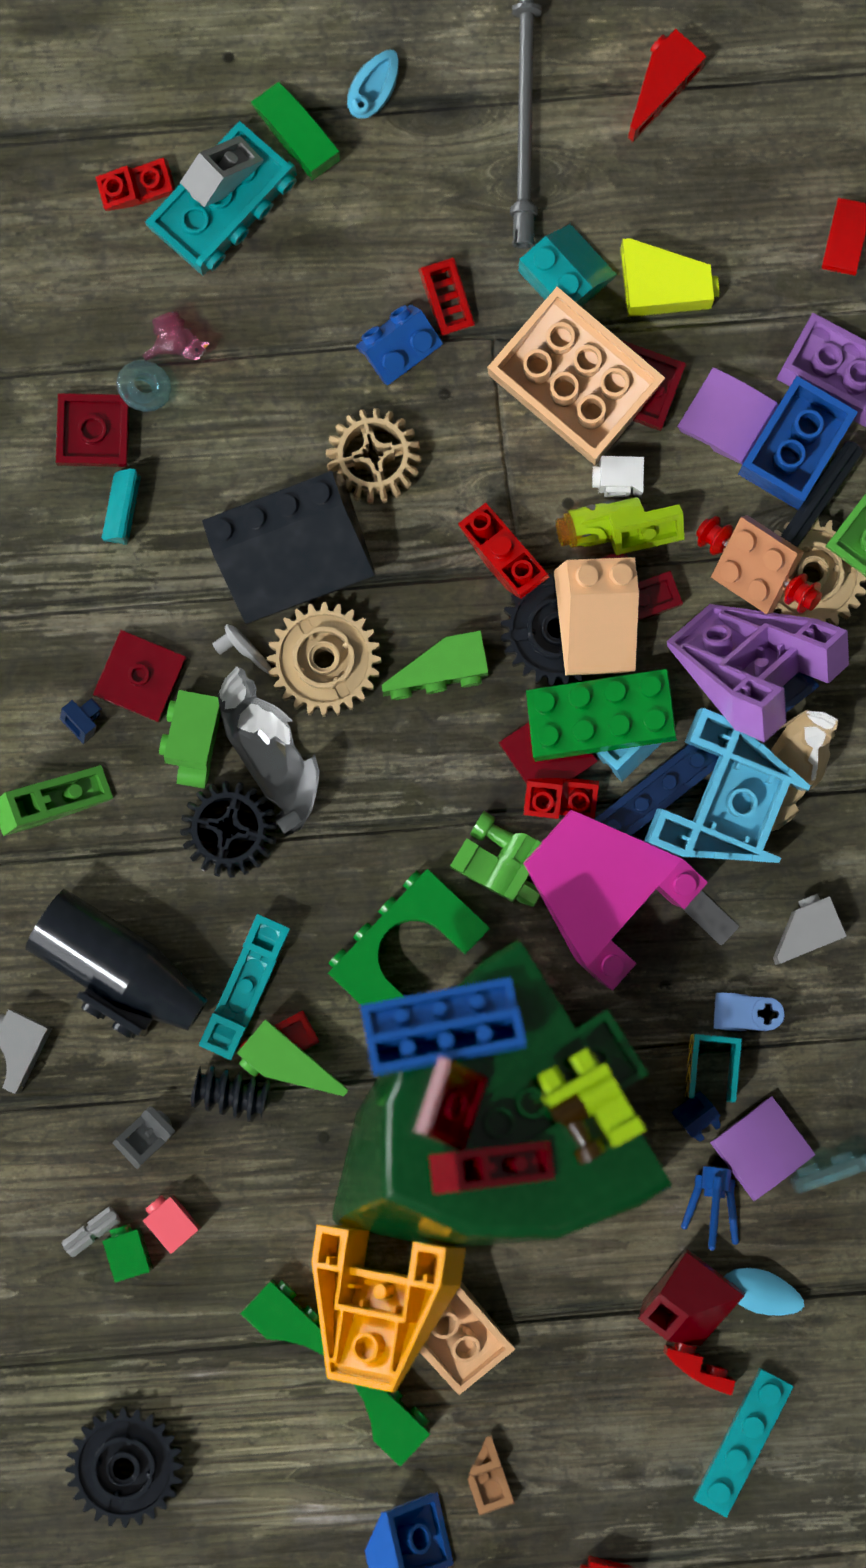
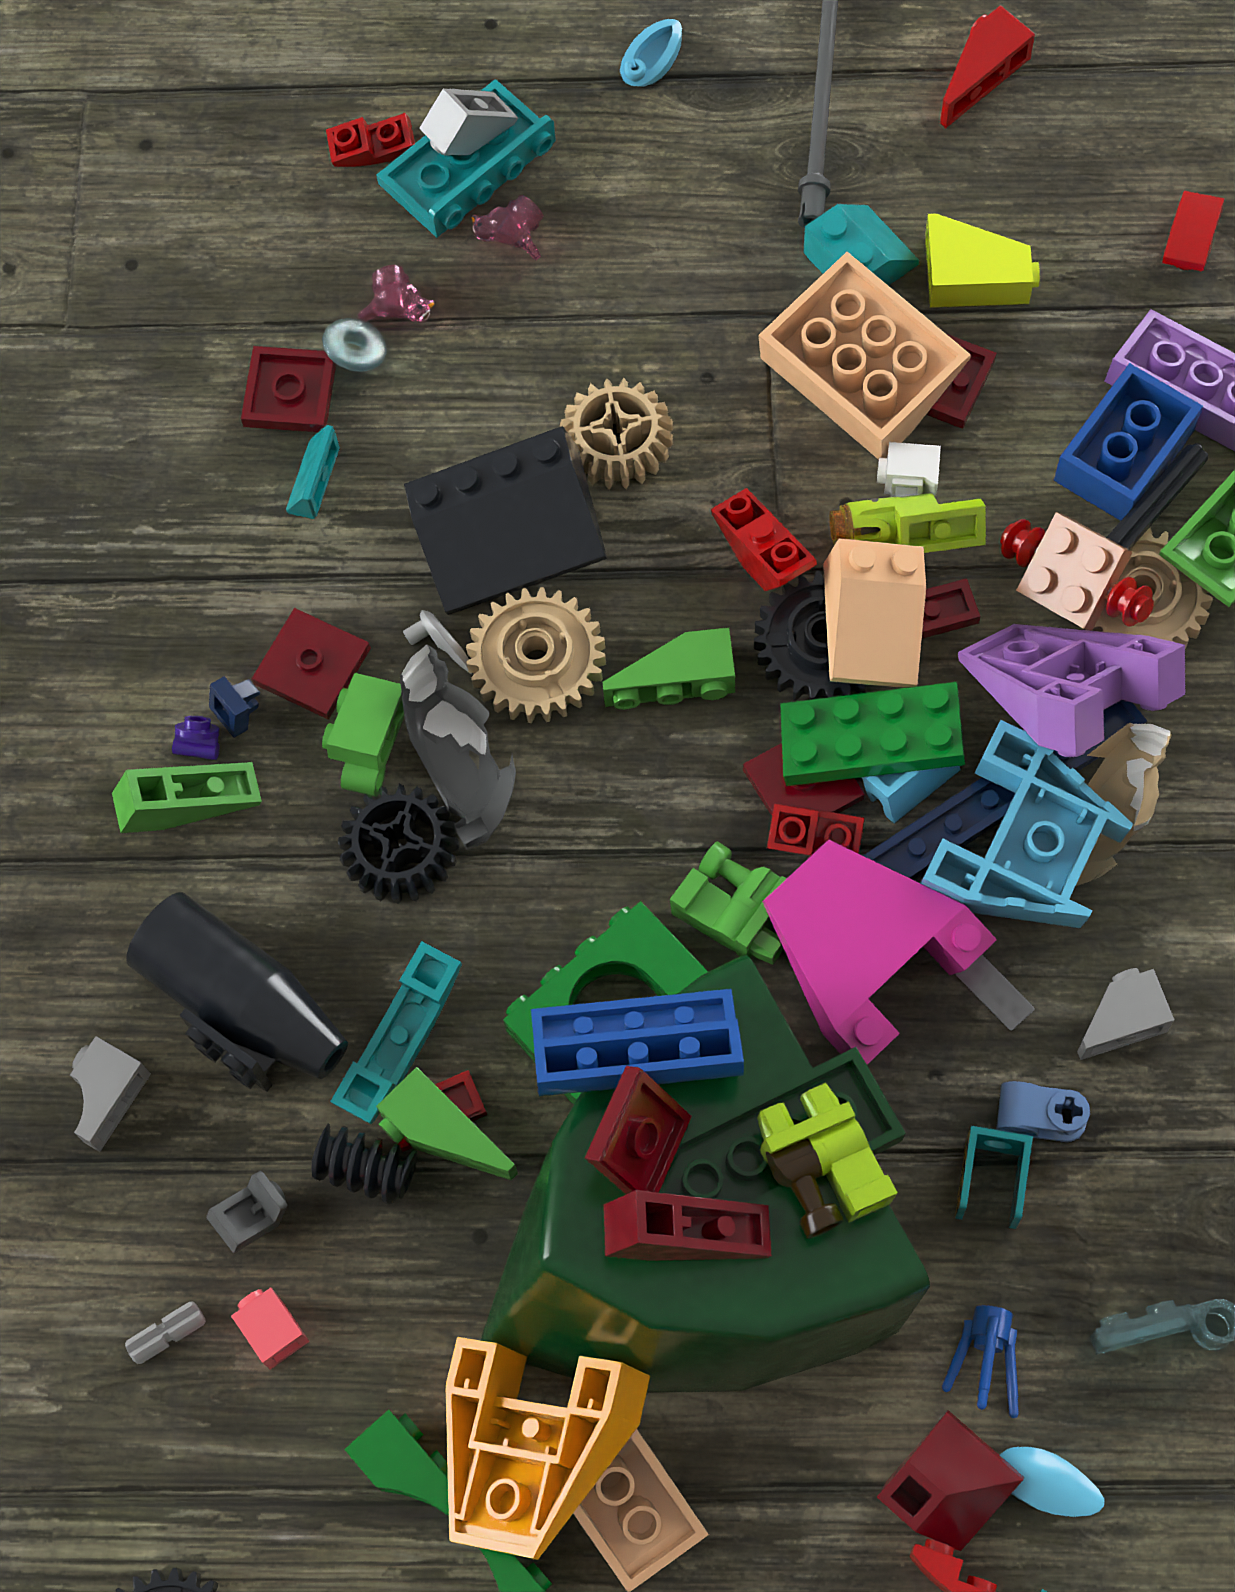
camera: 10 degrees right, 15 degrees down
green brick [102,1224,154,1283] -> none
green slope [251,82,340,181] -> none
blue bracket [356,305,443,386] -> none
red slope [418,257,475,336] -> none
dark blue tile [671,1091,721,1142] -> none
medium lavender slope [677,367,778,465] -> none
medium lavender slope [710,1096,816,1201] -> none
none -> dark purple plate [172,716,220,760]
none -> clear pink animal [471,195,544,261]

